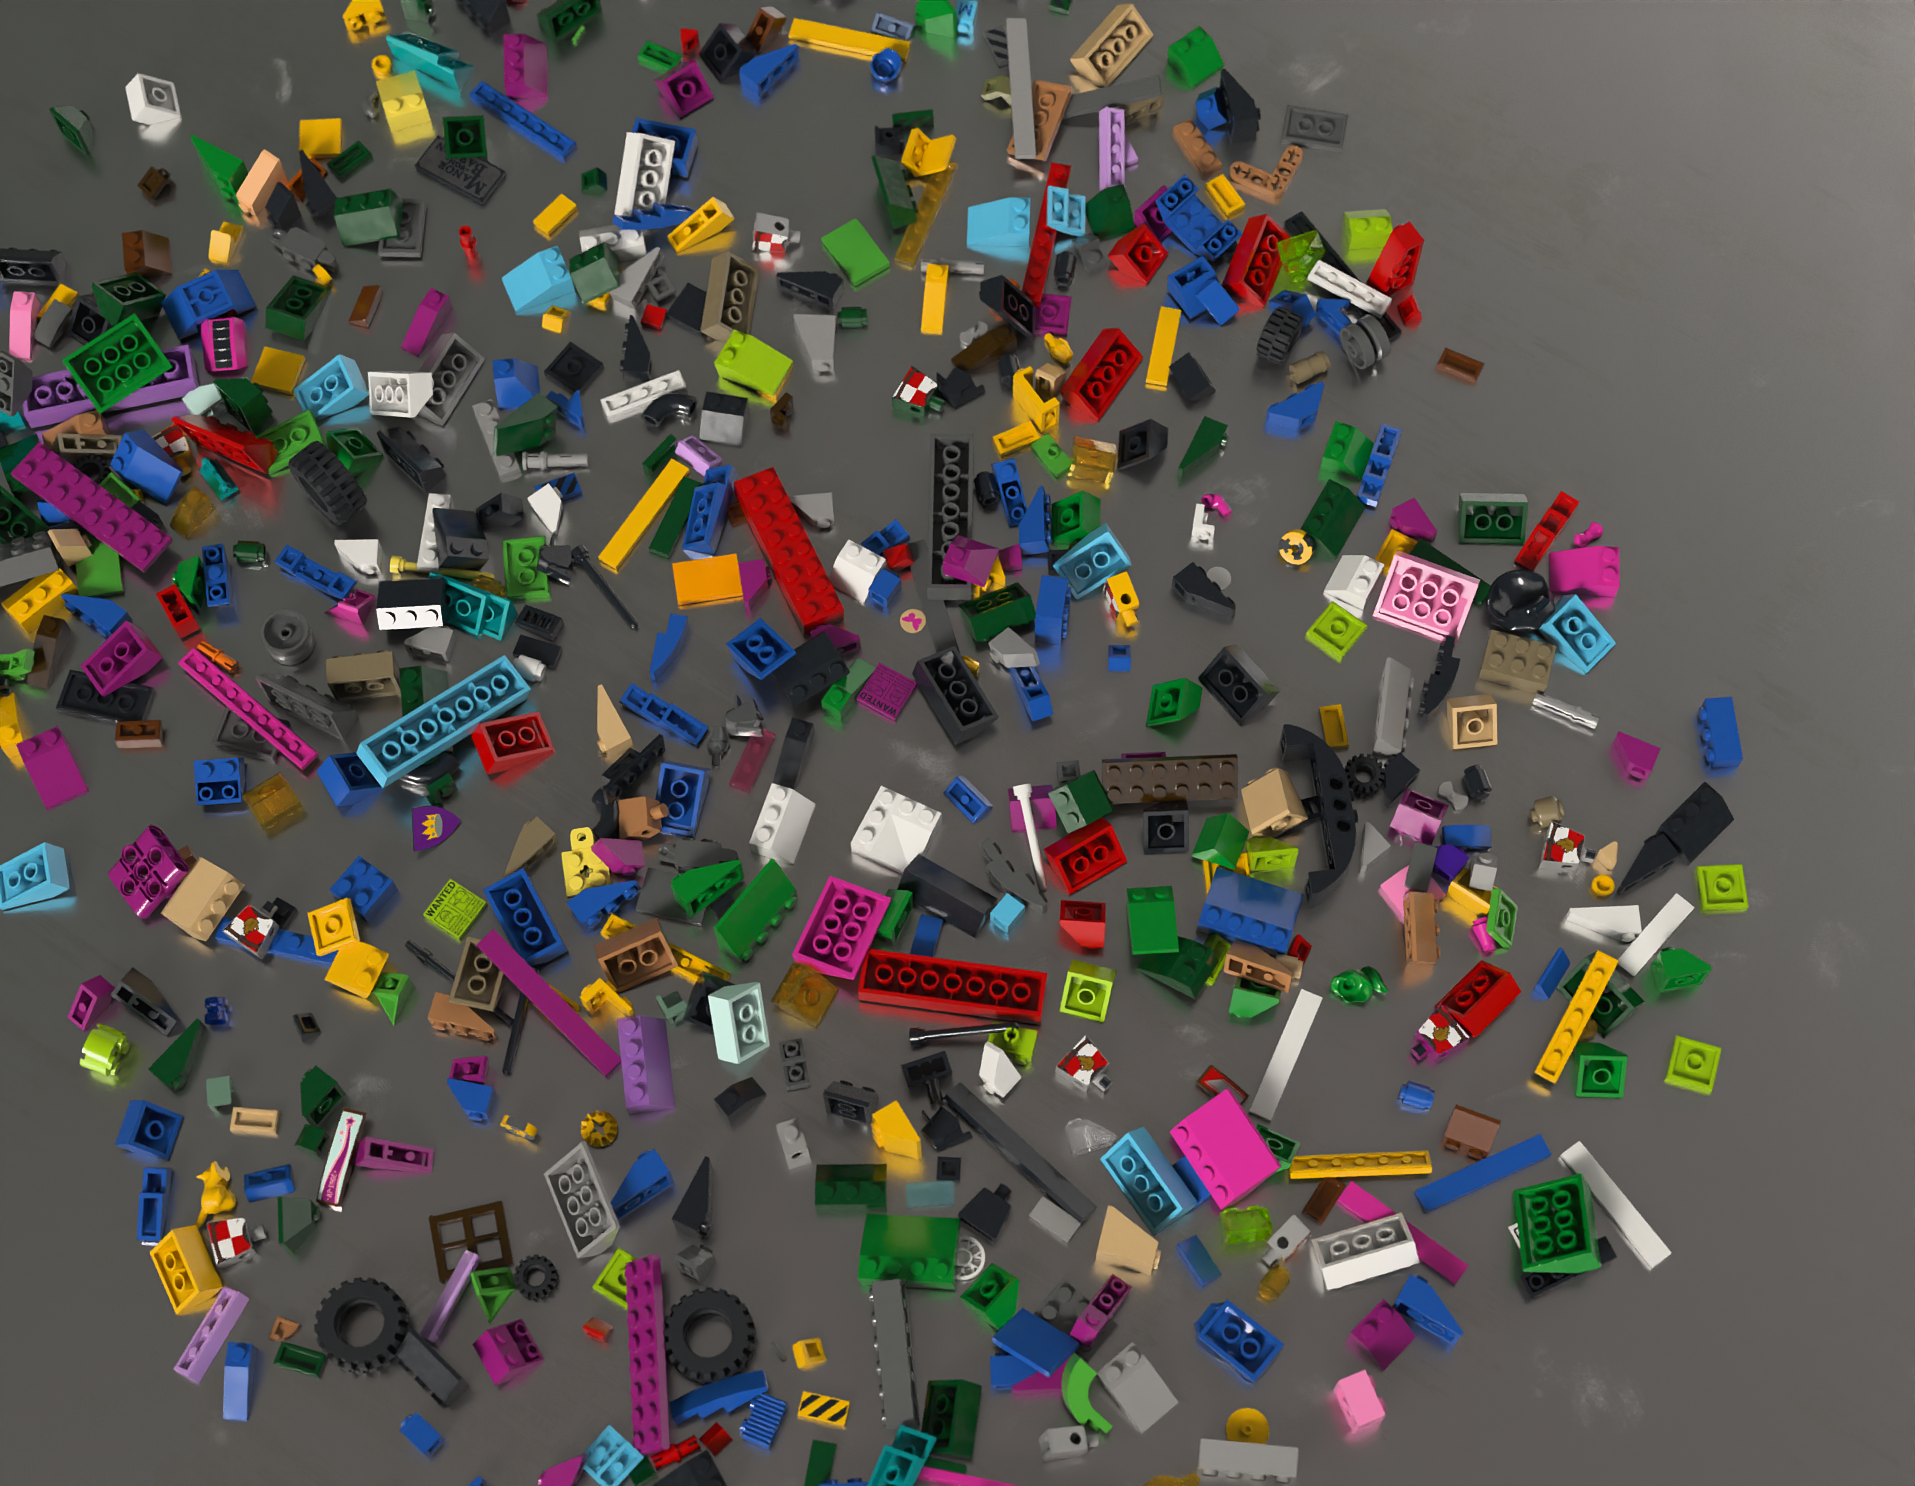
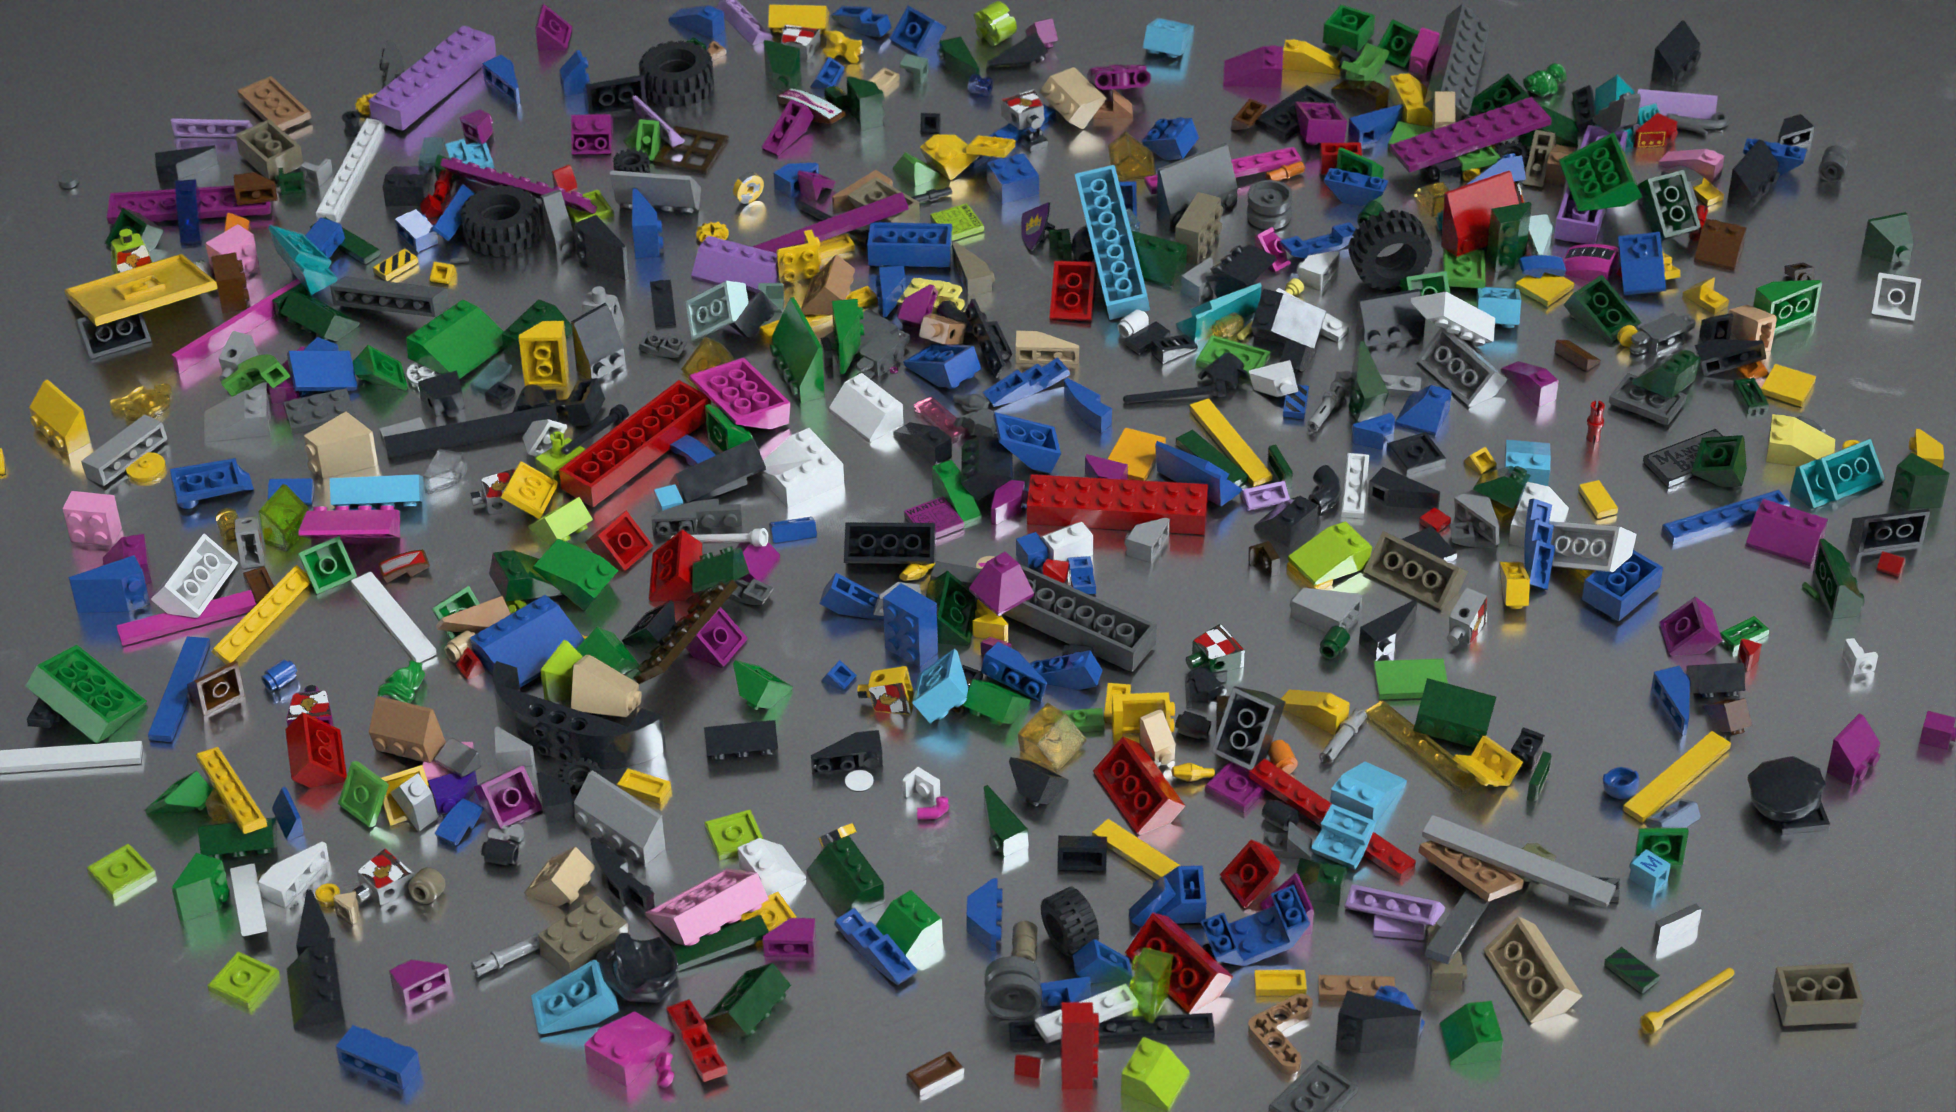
camera: 120 degrees right, 25 degrees down
magenta slope [1070,1273,1132,1348] -> none
none -> yellow tile [501,461,559,519]
none -> blue slope [1518,255,1567,278]

